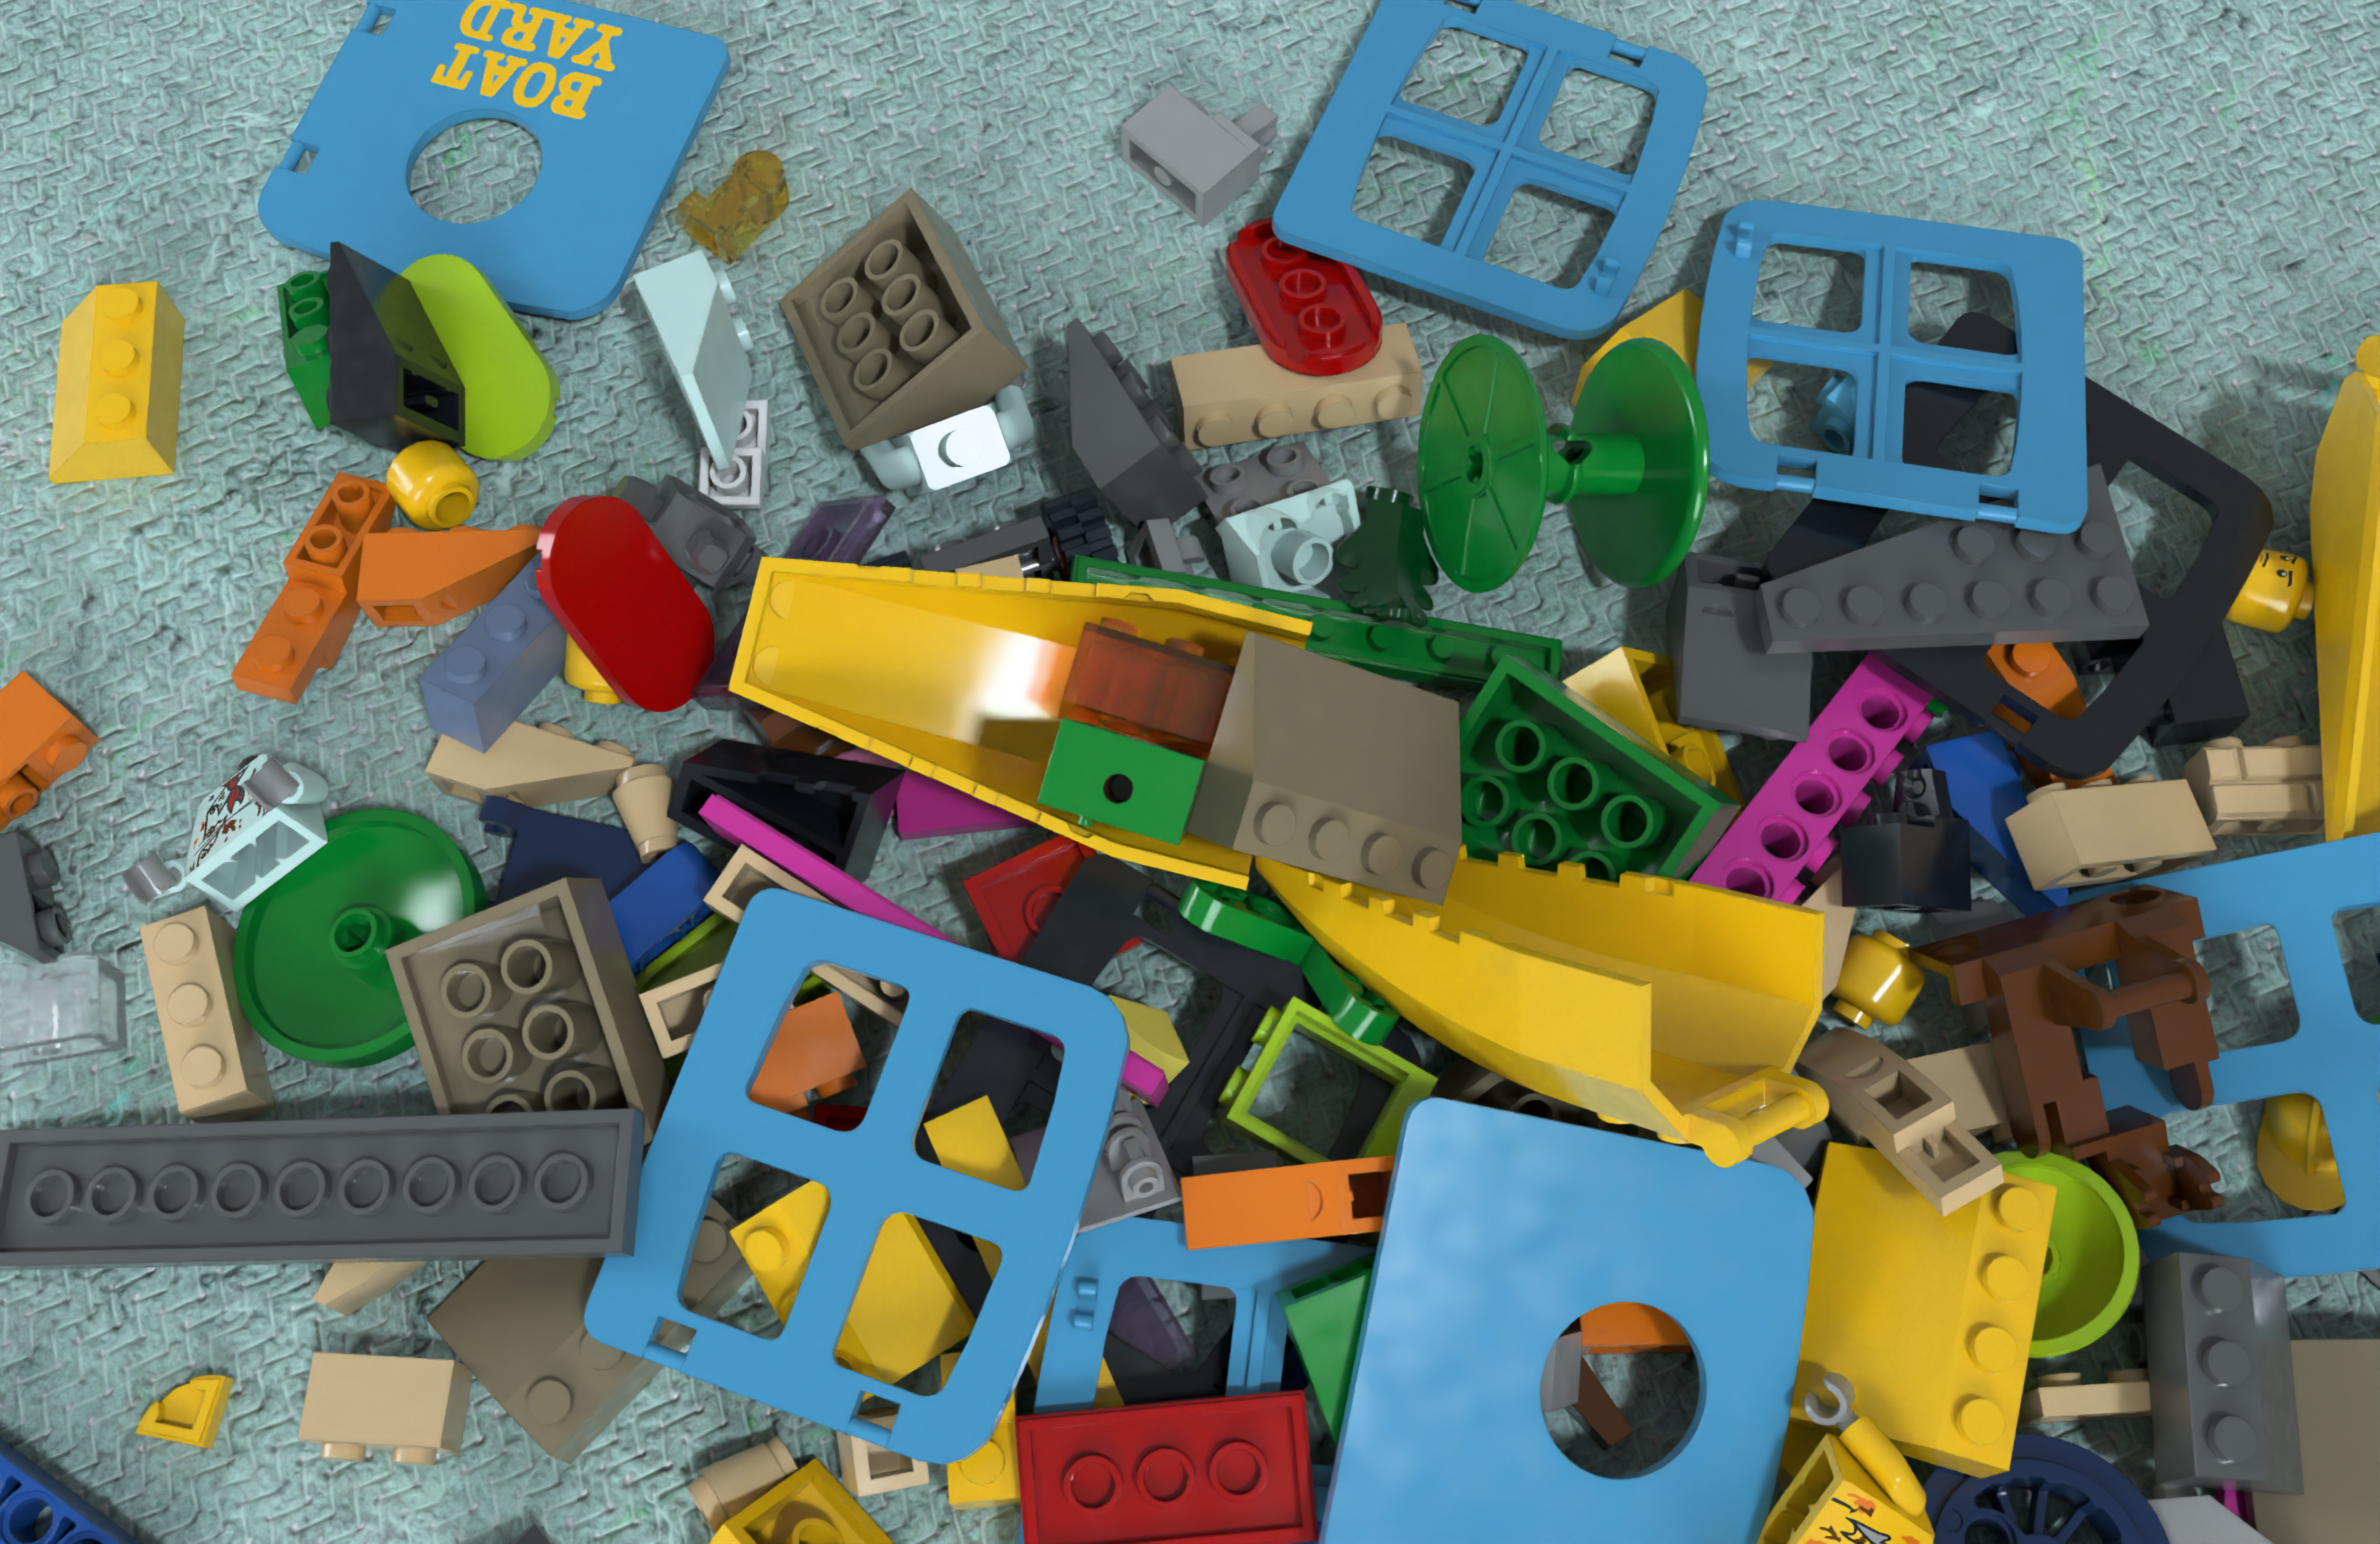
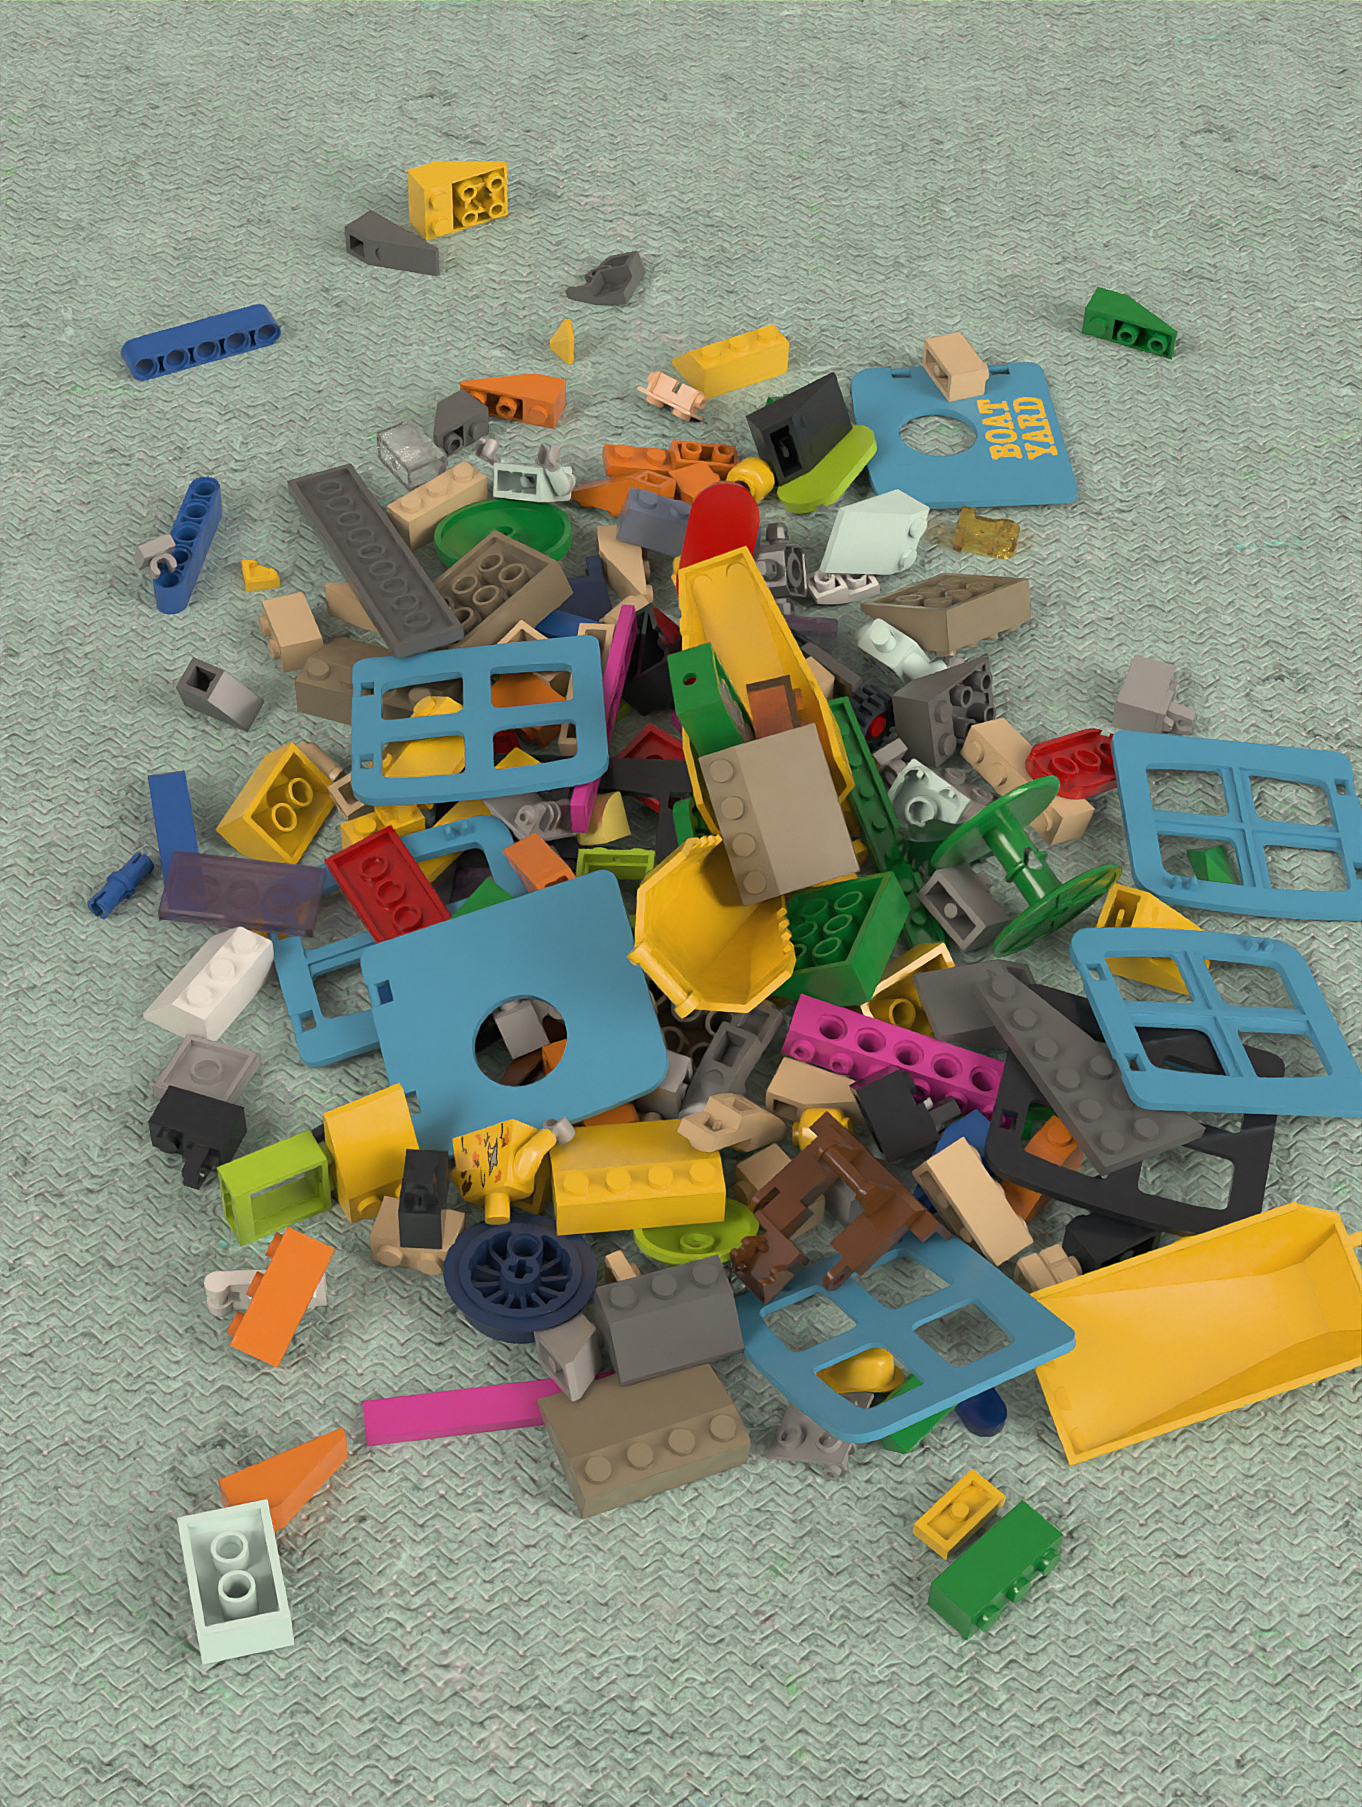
camera: 65 degrees right, 20 degrees down
none -> orange slope [570,470,677,517]
none -> light nougat hinge [637,371,707,422]
none -> light grey hinge [916,863,1010,952]
none -> tan brick [922,332,989,402]
none -> green slope [1187,845,1241,885]

